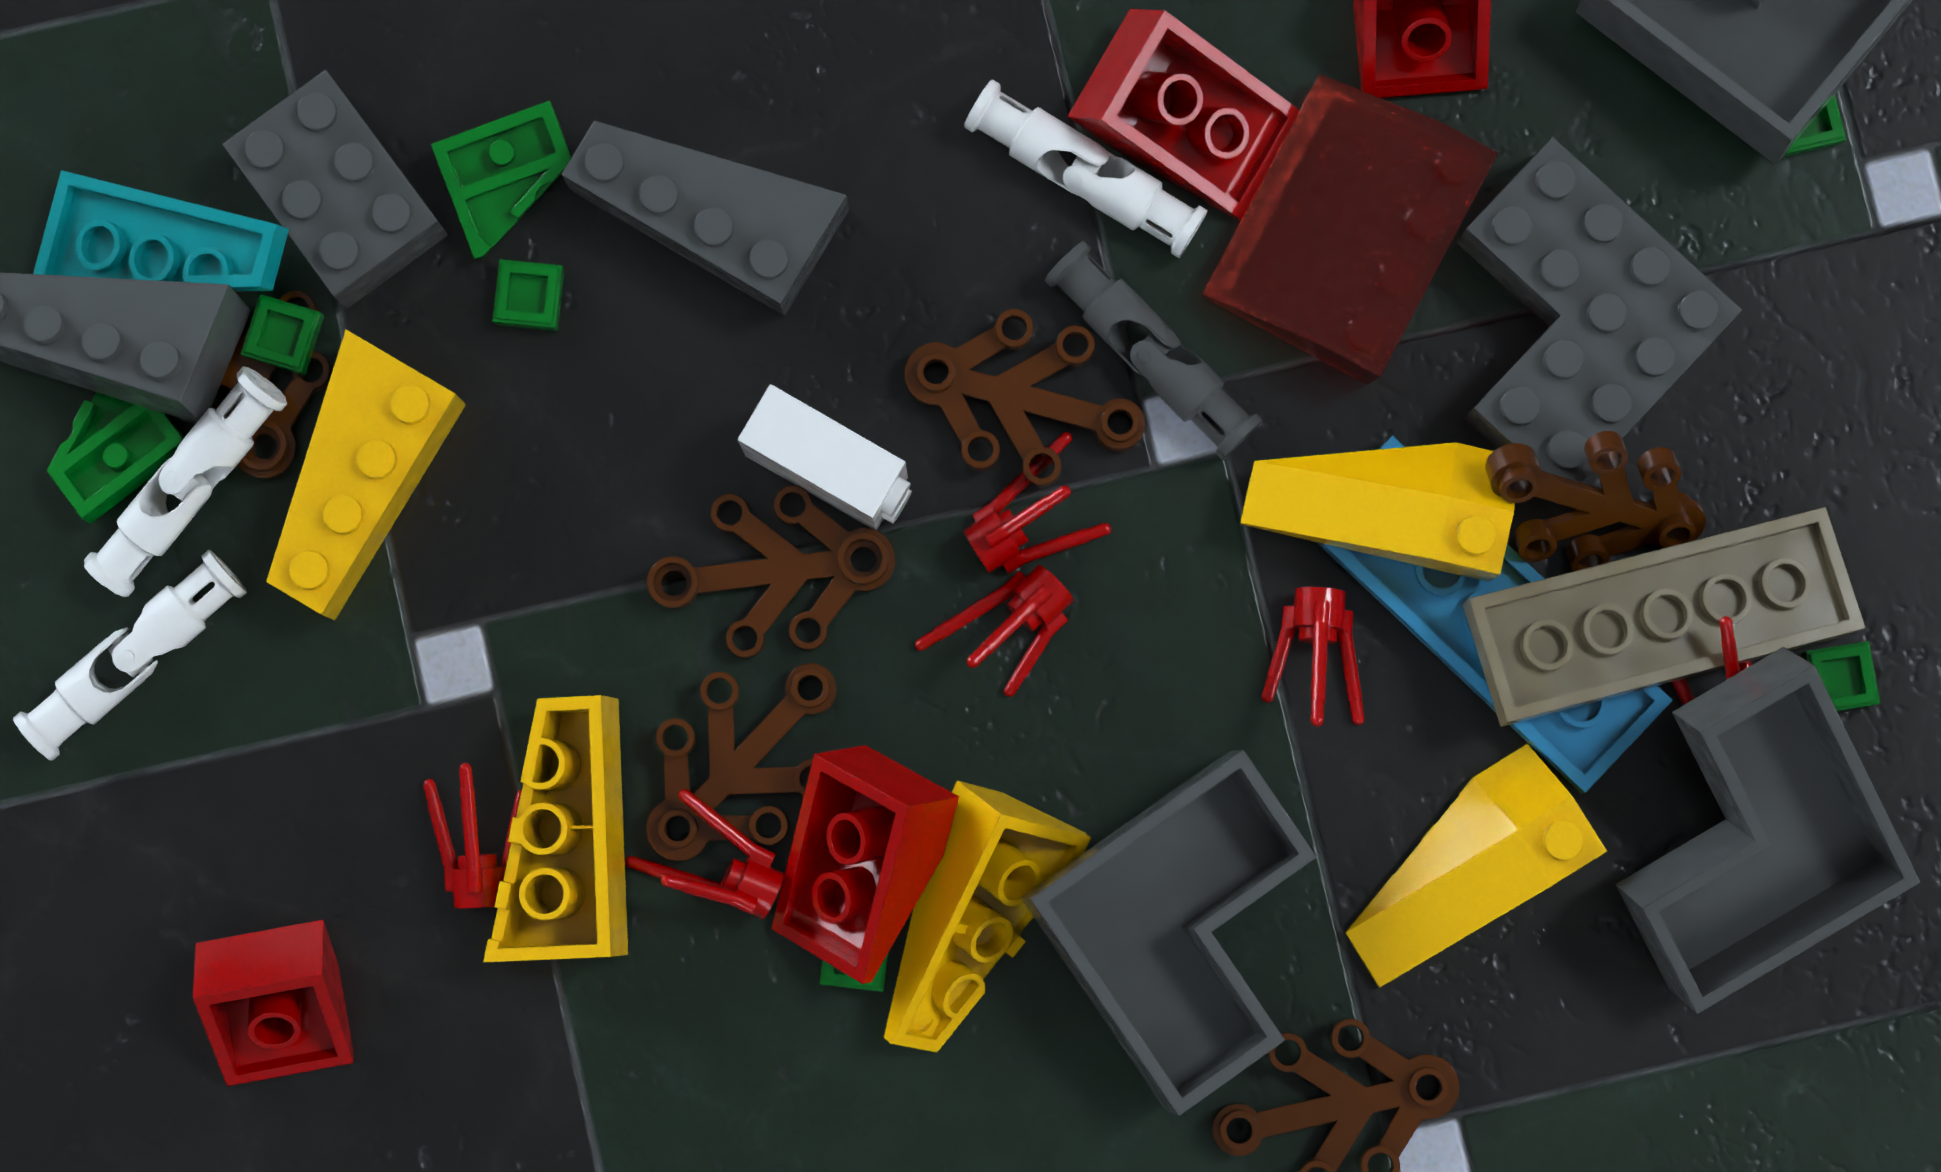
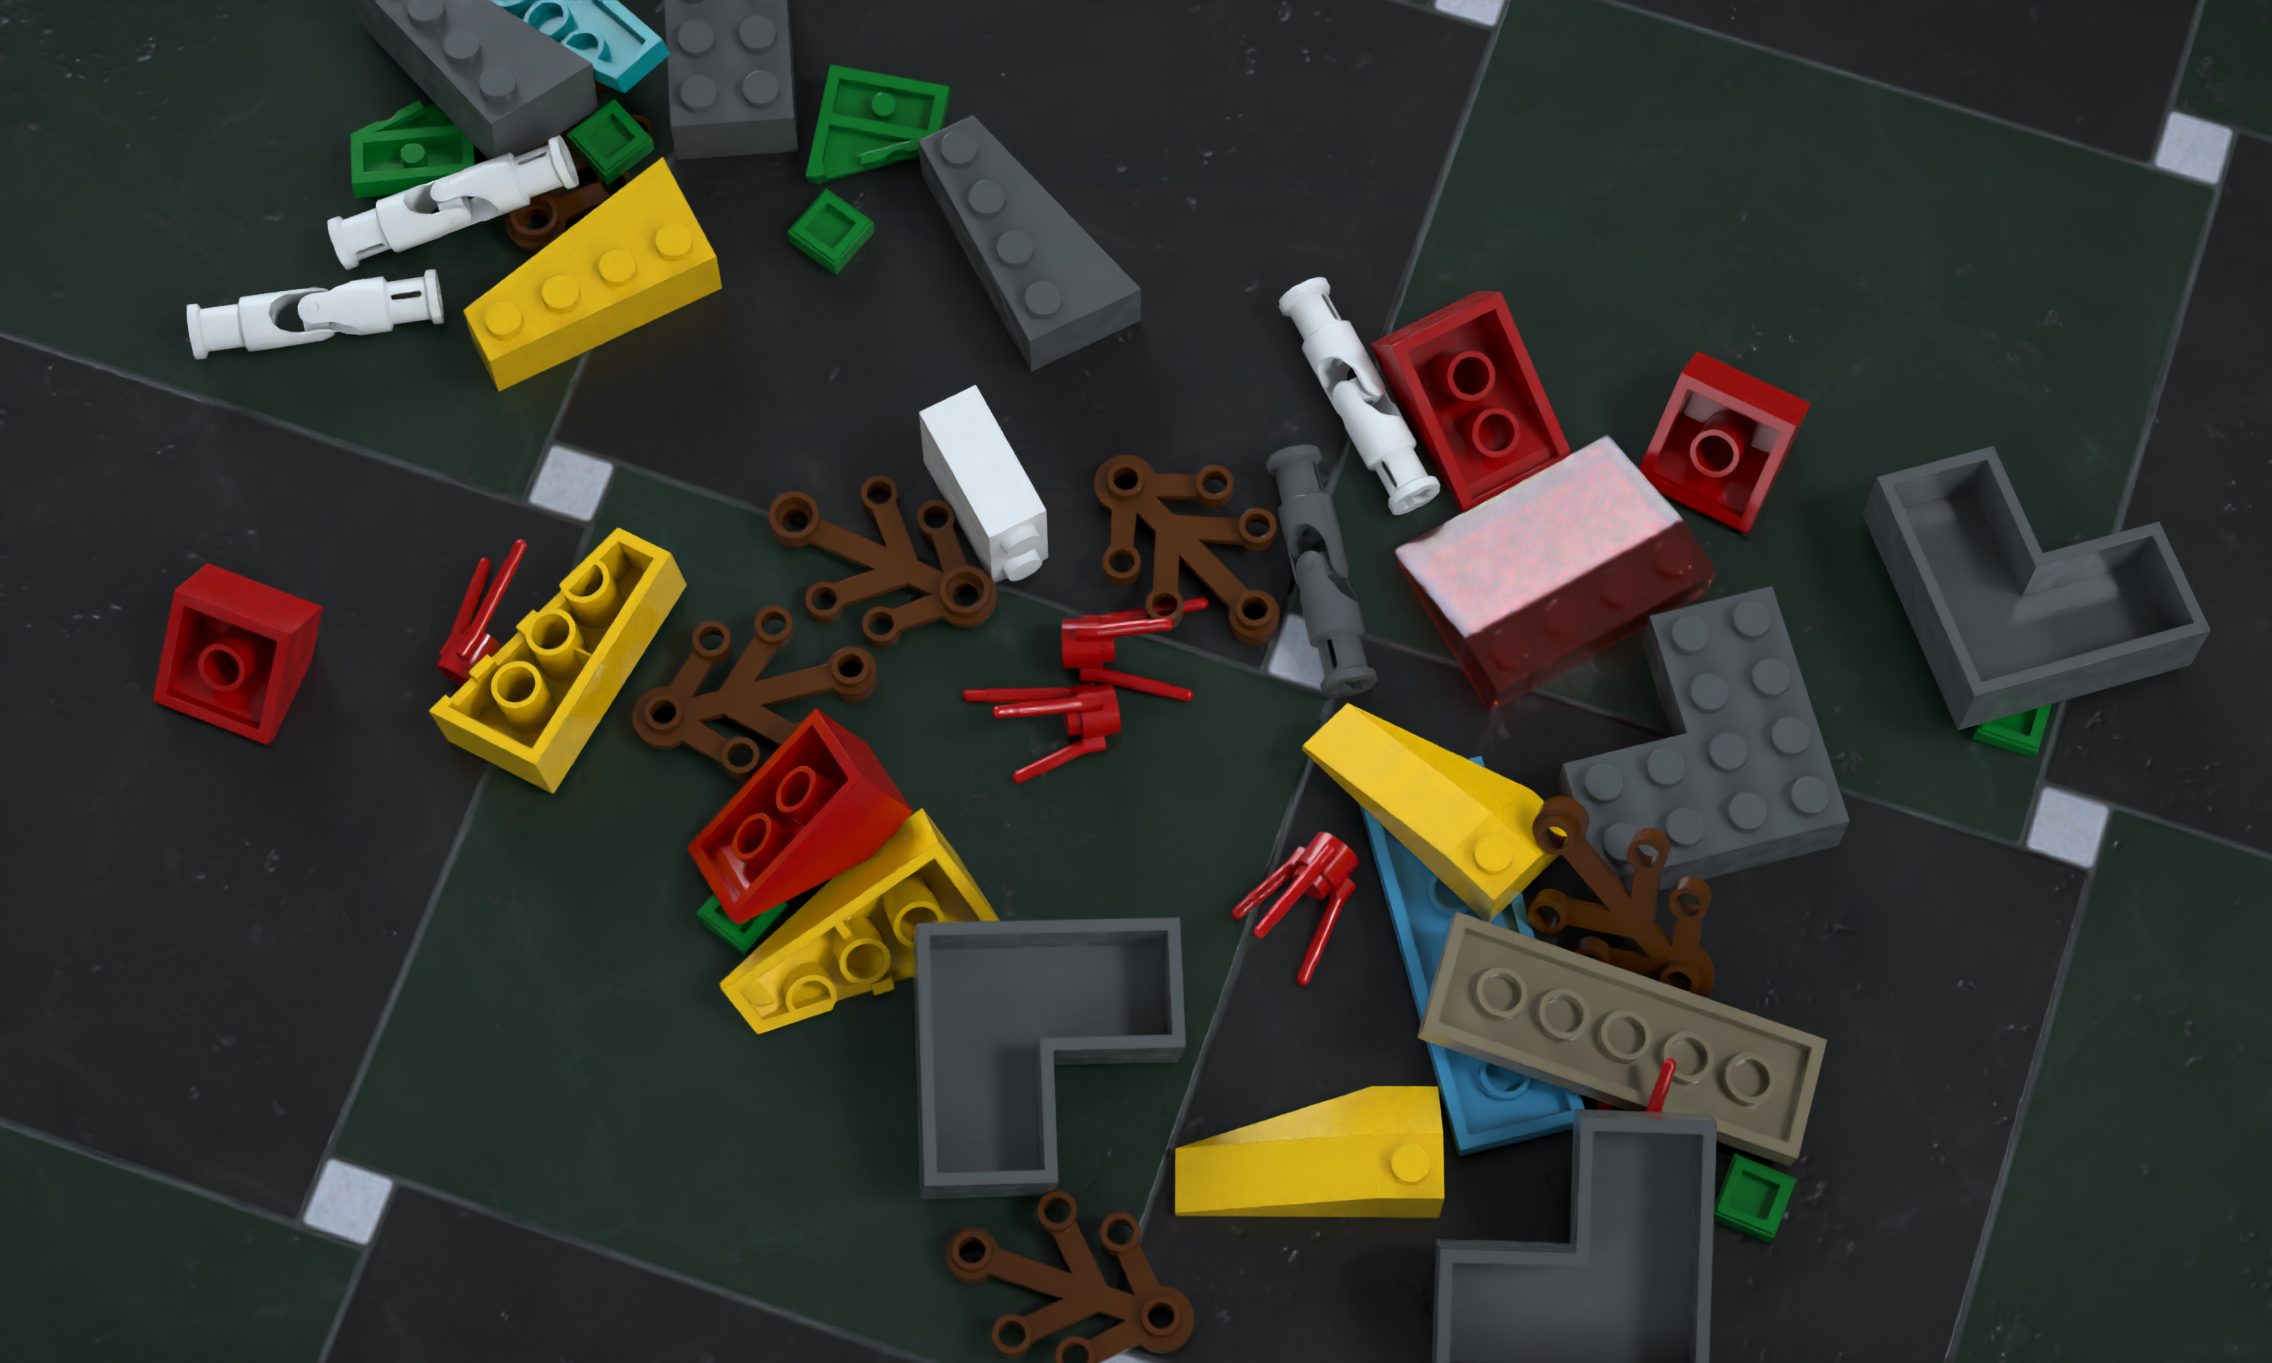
camera: 30 degrees right, 15 degrees down
red plant [625,789,784,920] -> none

